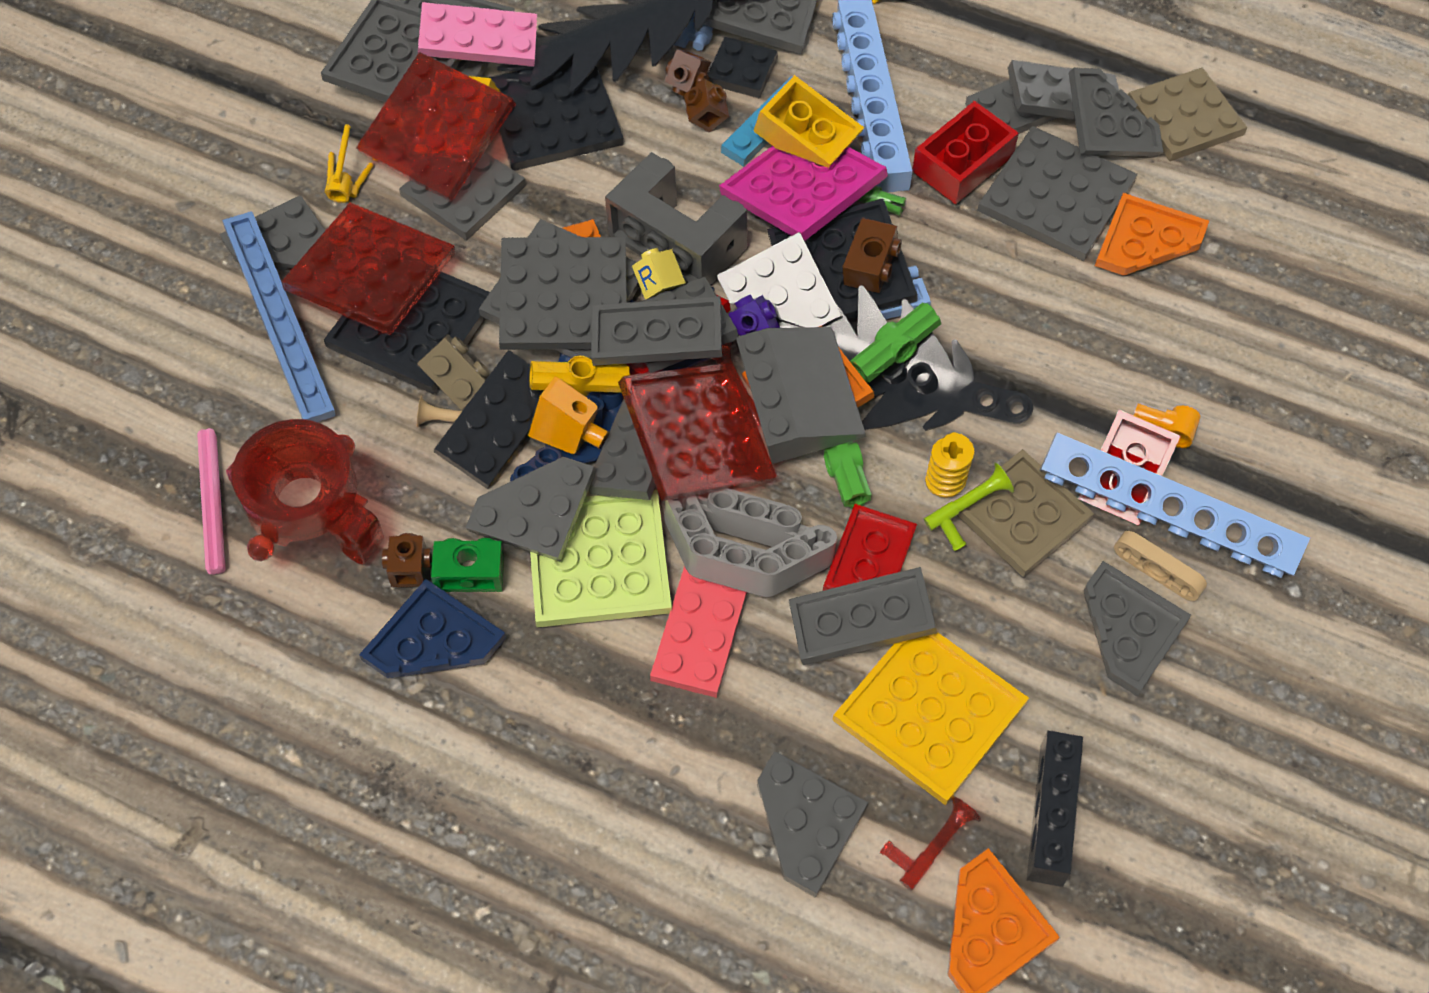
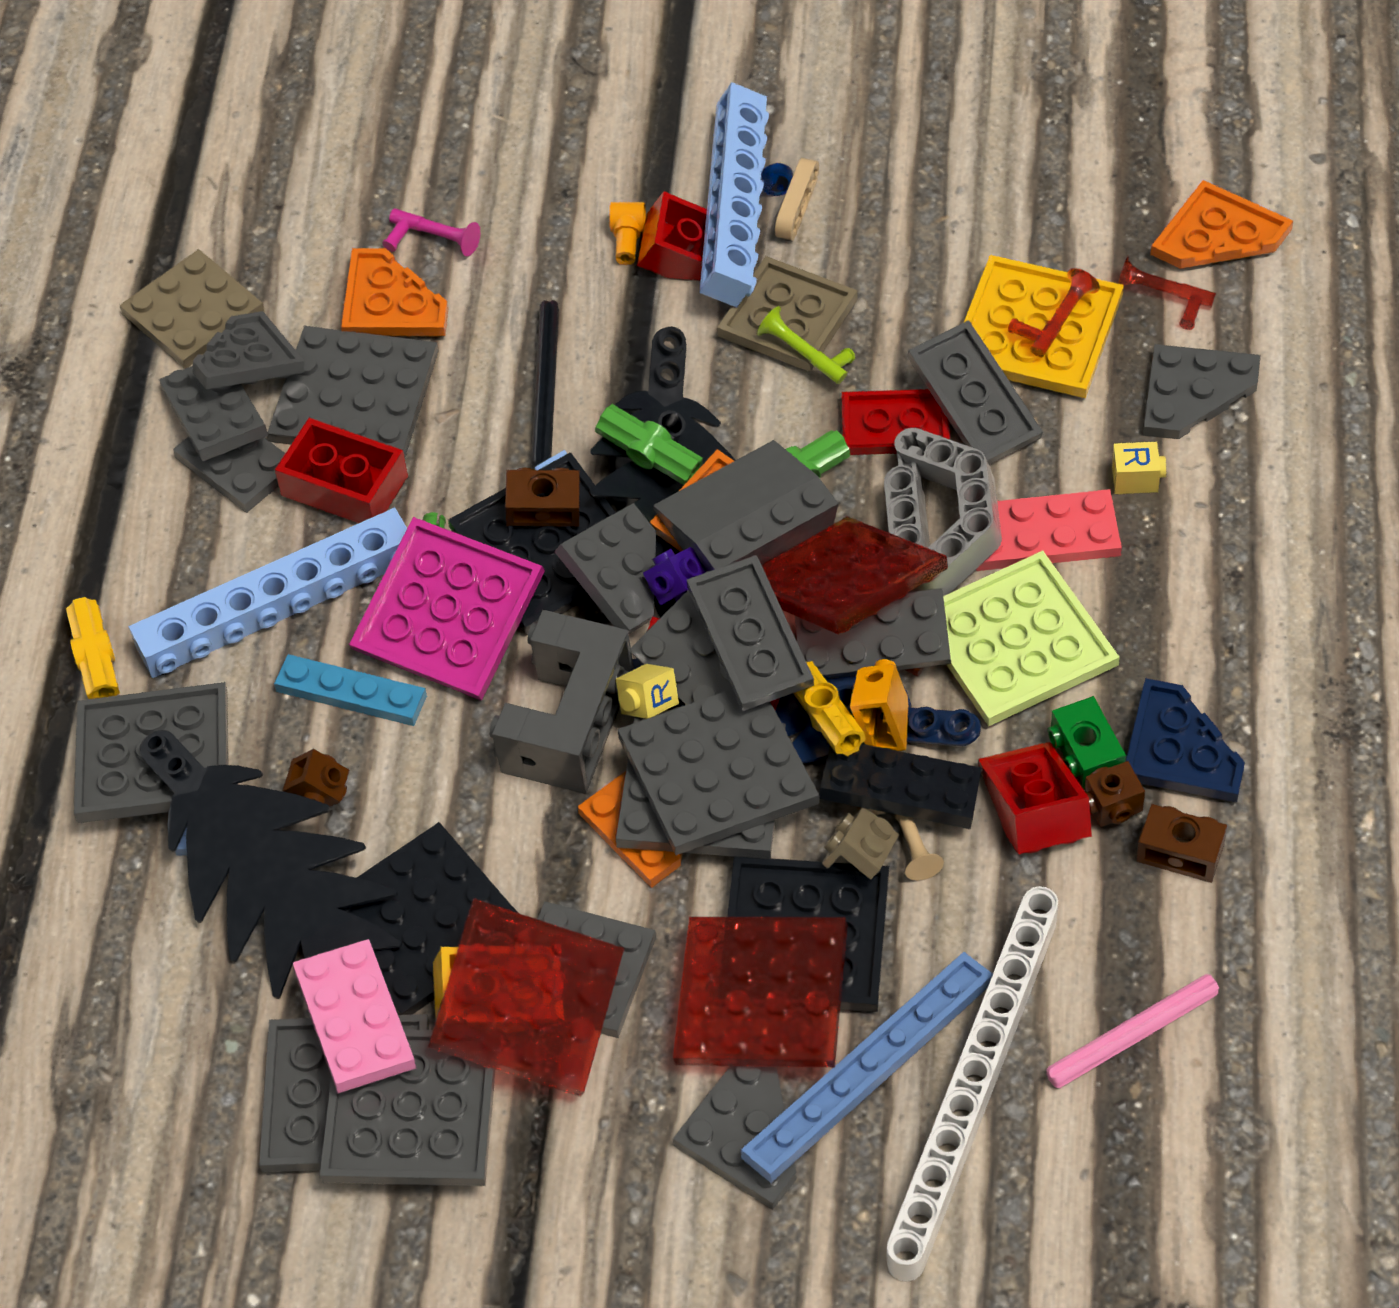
camera: 105 degrees left, 5 degrees down
clear red piece [226,419,384,565] -> none
yellow plant [324,124,374,203] -> none
dark grey plate [465,457,596,561] -> none
reddish brown brick [684,79,729,132] -> none
black plate [707,37,778,99] -> none
yellow slope [753,75,864,168] -> none
yellow piece [925,432,974,498] -> none
black brick [1026,730,1083,887] -> none
dark grey plate [1083,561,1191,696] -> none
none -> dark pink piece [382,208,481,257]
none -> black axle [531,300,559,470]
none -> clear blue tile [761,163,793,196]
none -> white beam [887,886,1058,1282]
none -> red slope [978,742,1092,855]
none -> clear red piece [1008,268,1100,357]
none -> light yellow brick [1112,442,1166,494]
none -> reddish brown brick [1136,804,1227,883]

